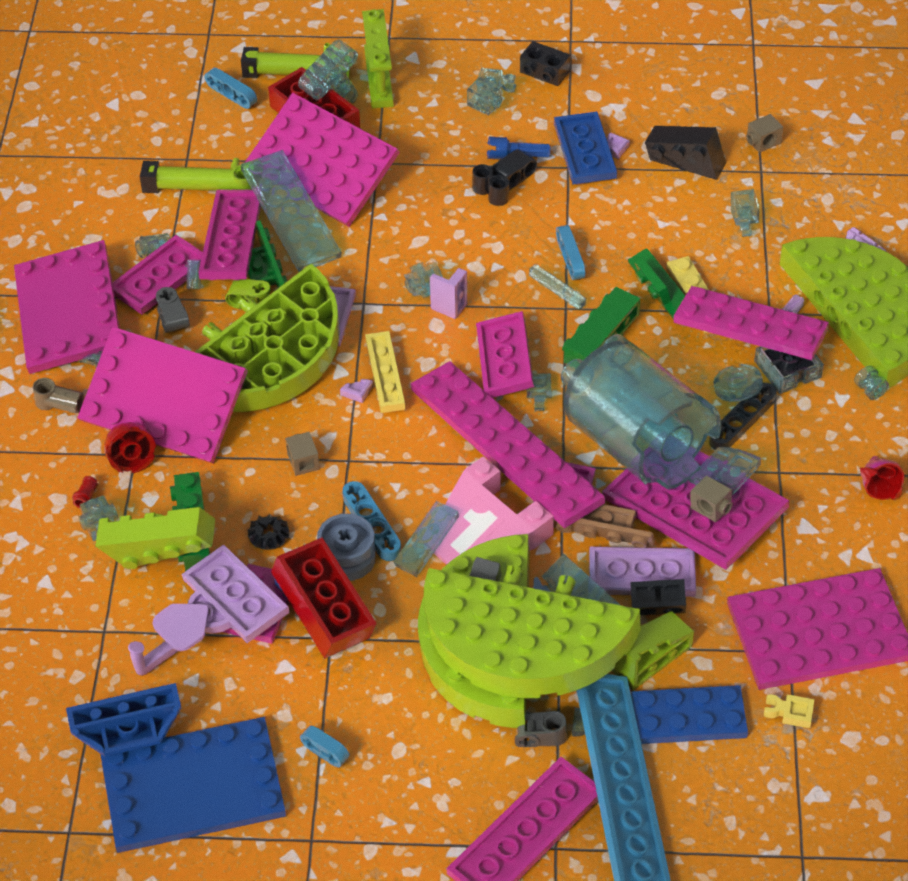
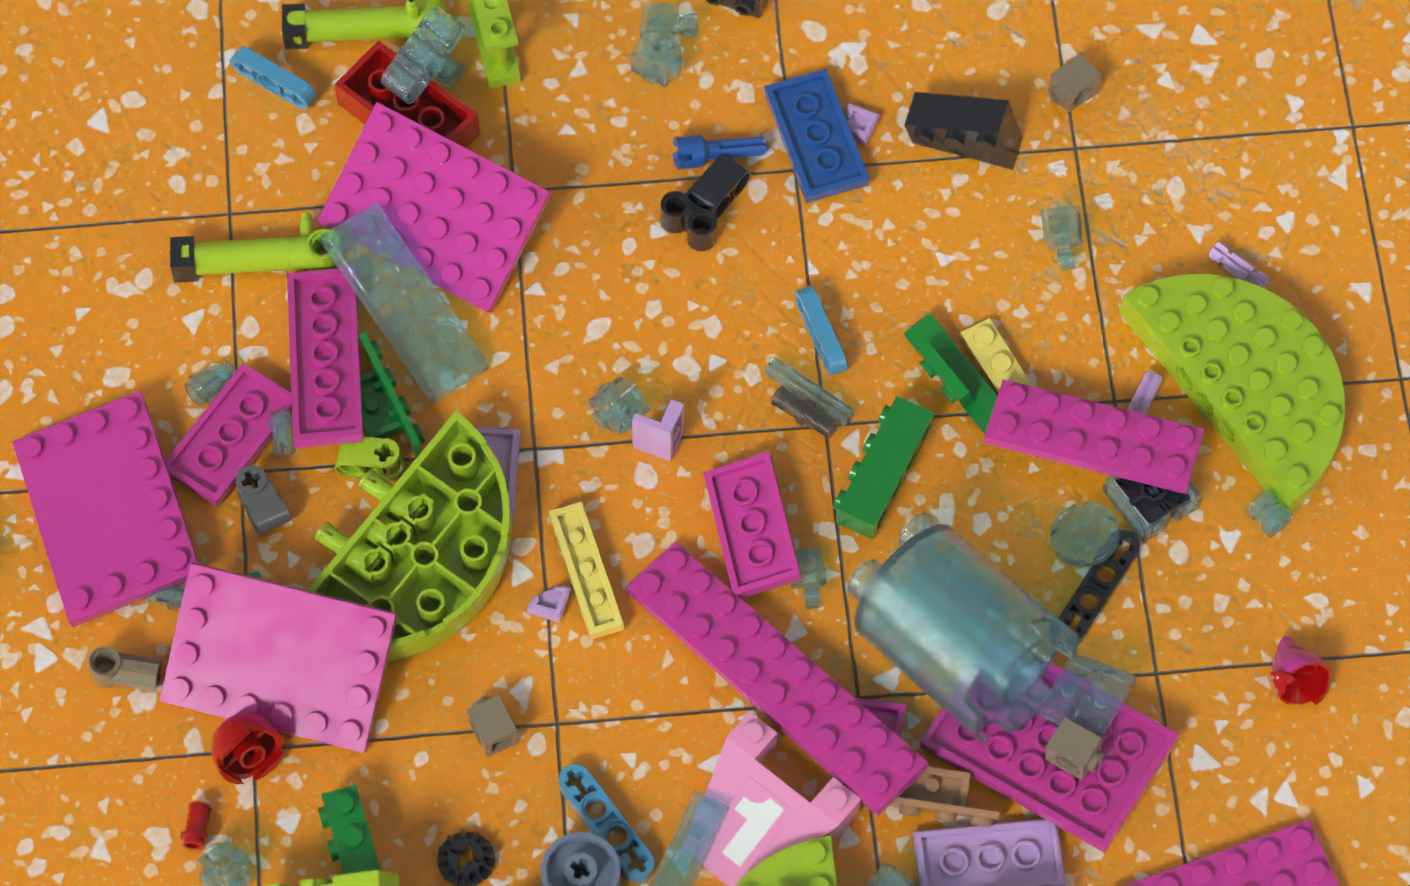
camera: 10 degrees left, 15 degrees up
none -> clear smoke pin [771,386,839,439]

